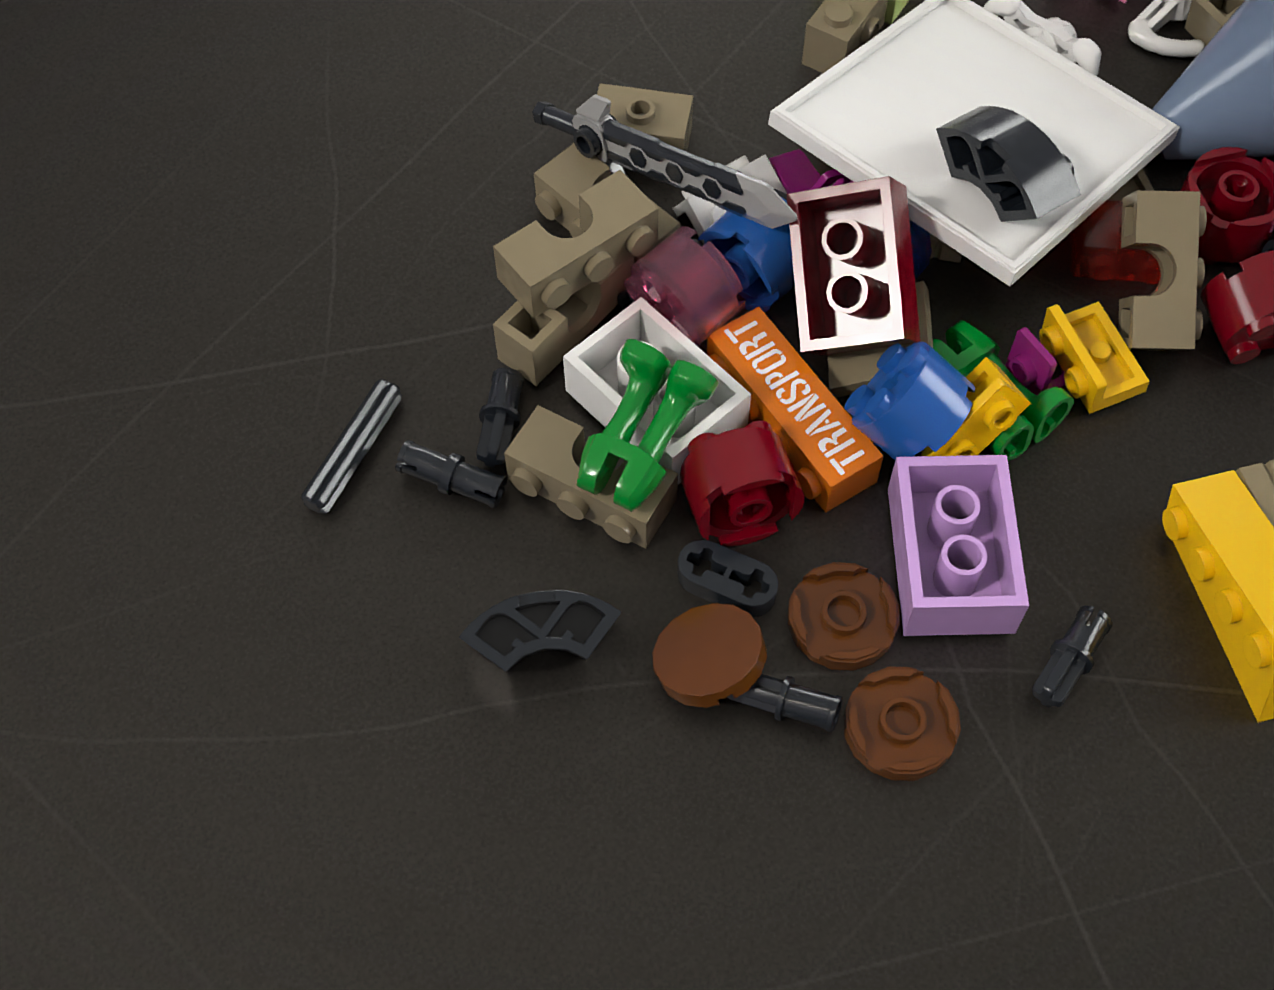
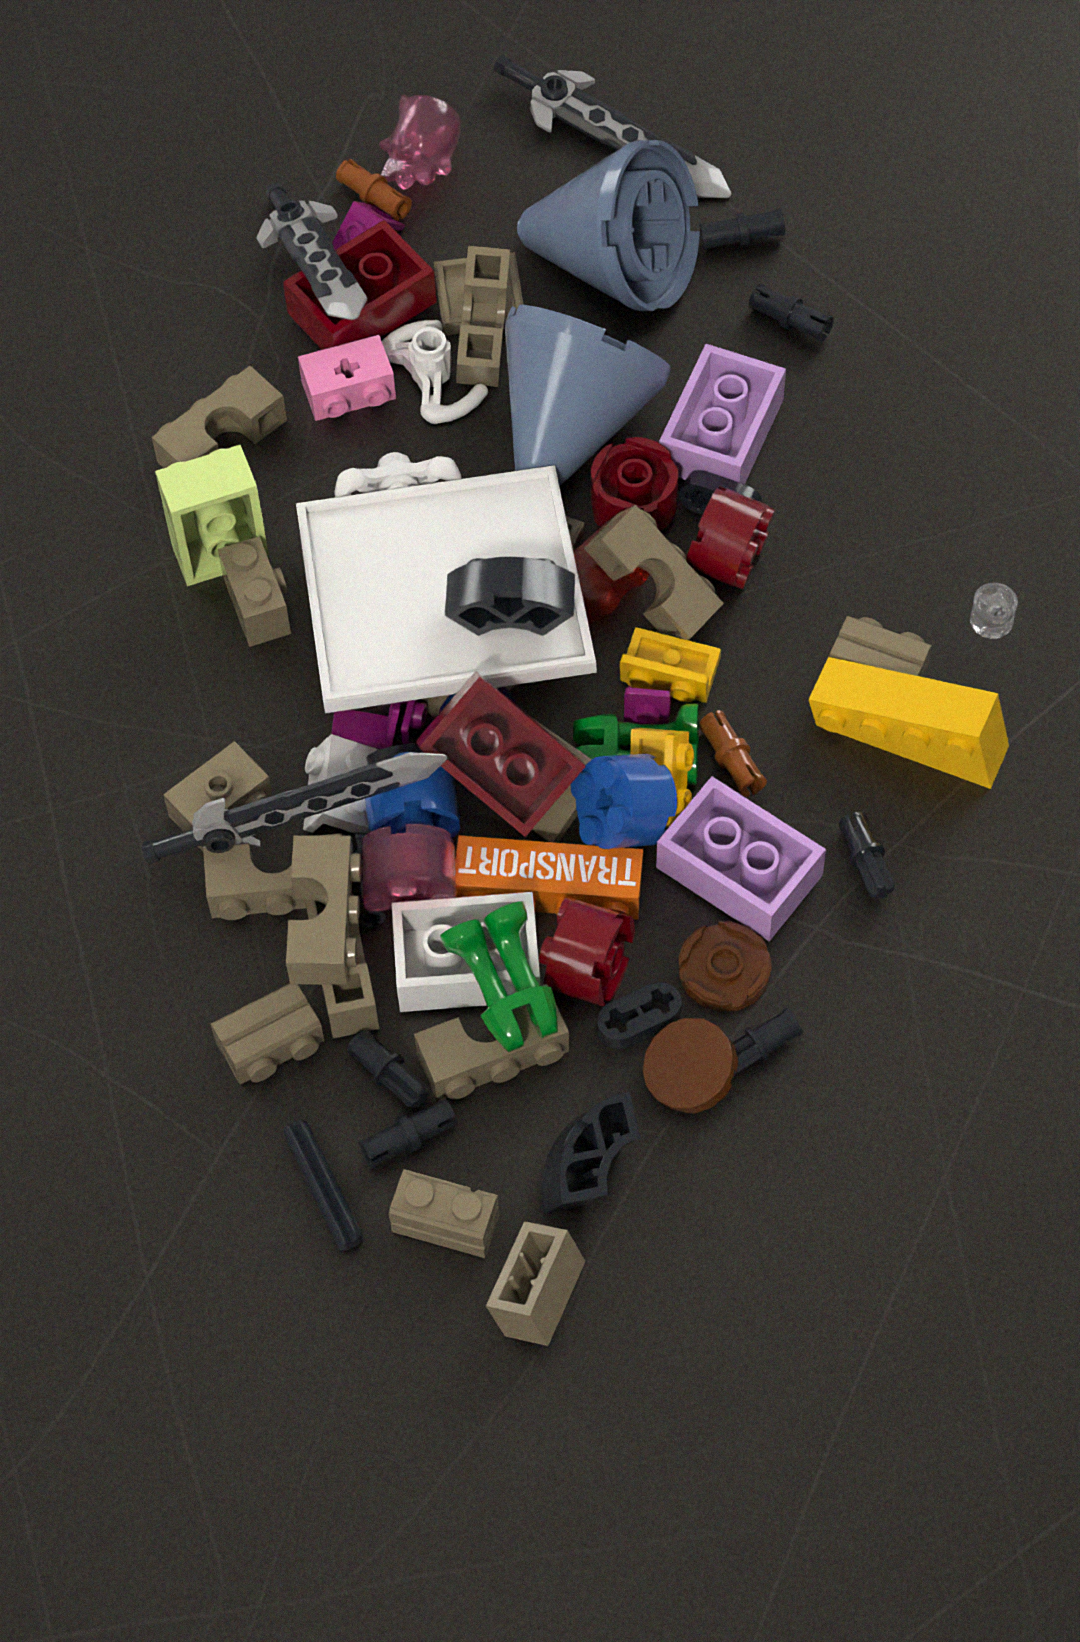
camera: 50 degrees left, 0 degrees up
reddish brown tile [843,667,961,781] -> none
none -> dark tan brick [211,983,324,1085]
none -> dark tan brick [389,1169,499,1258]
none -> dark tan brick [486,1221,585,1346]
none -> dark orange pin [699,710,767,797]

